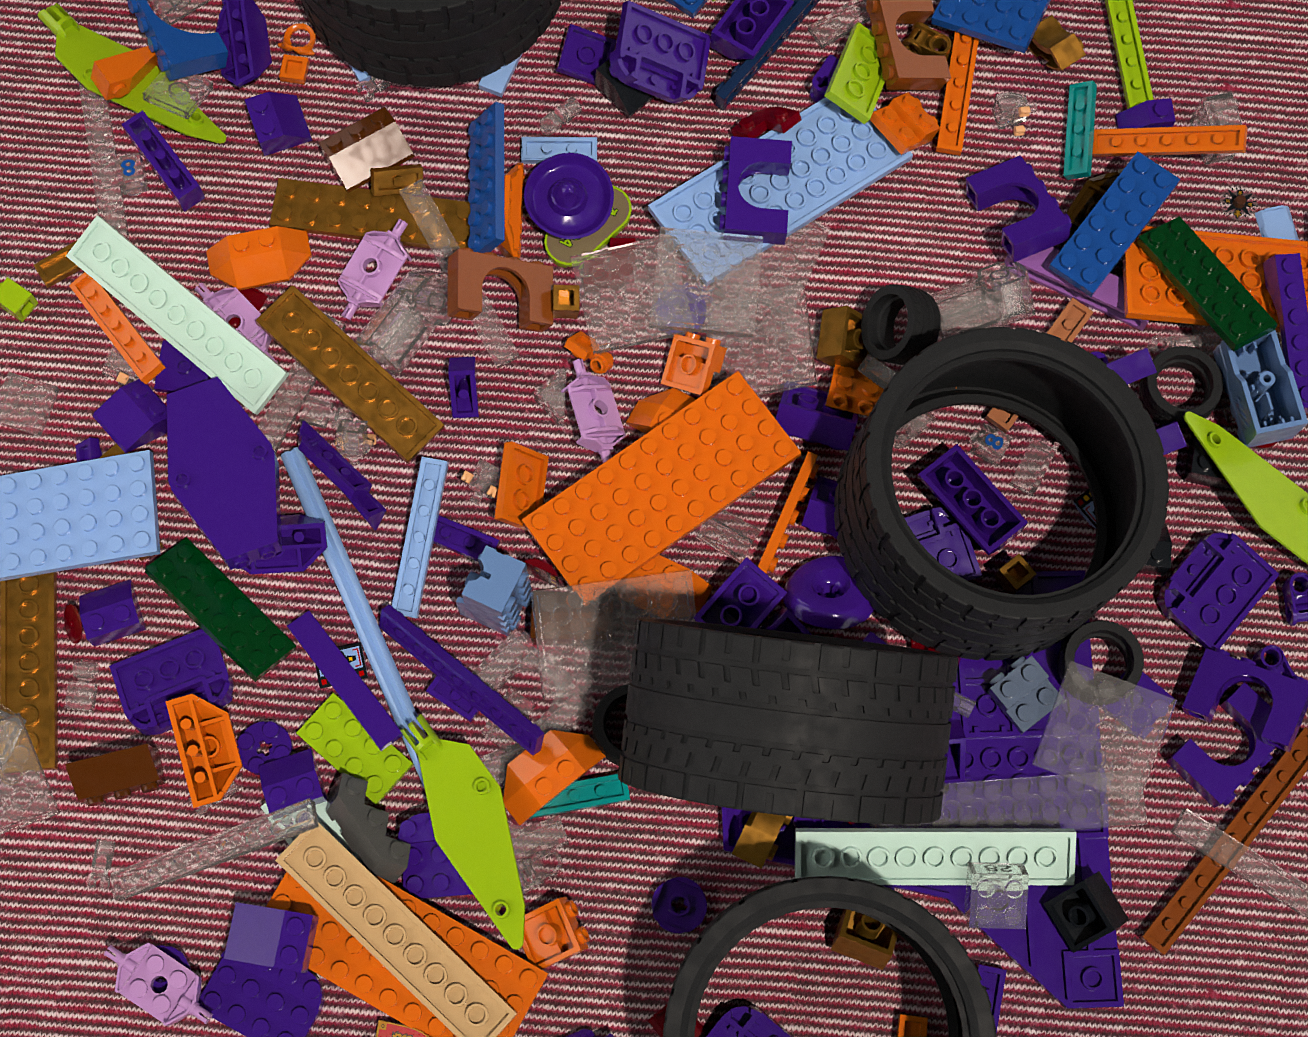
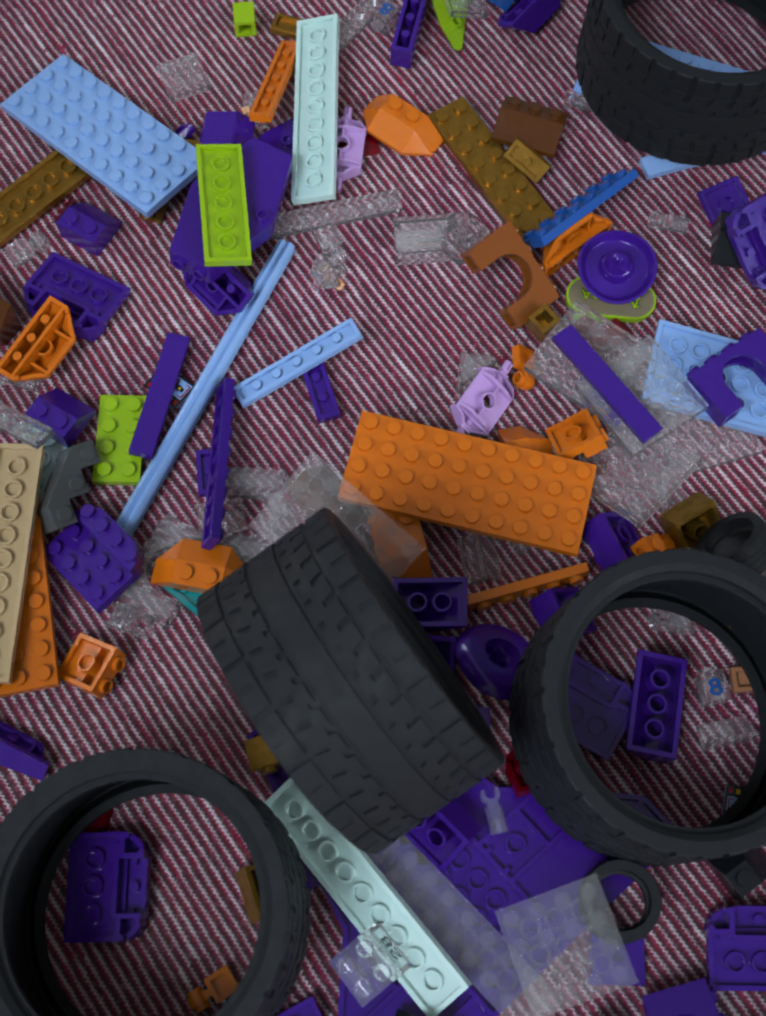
camera: 50 degrees right, 5 degrees down
dark green plate [145,538,296,682] -> none
dark purple plate [237,721,293,775] -> none
dark purple slope [244,92,312,156] -> none
pearl gold plate [256,285,444,463] -> none
orange piece [278,23,316,56] -> none
orange plate [279,54,310,85] -> none
dark purple wedge [297,421,386,531] -> none
lavender plate [337,219,412,321] -> none
clear plate [399,179,520,369] -> none
lime wing [400,714,525,950] -> none
dark purple slope [448,357,479,418] -> none
medium blue piece [456,545,533,636] -> none
clear piece [461,458,501,505] -> none
orange plate [494,441,549,532] -> none
light blue tile [521,137,597,164] -> none
dark red piece [523,558,560,588] -> none
dark purple plate [651,877,707,934] -> none
sand blue plate [987,655,1065,734] -> none
pearl gold brick [994,554,1037,594] -> none
none -> lime plate [195,144,252,267]
none -> dark purple tile [552,325,663,444]

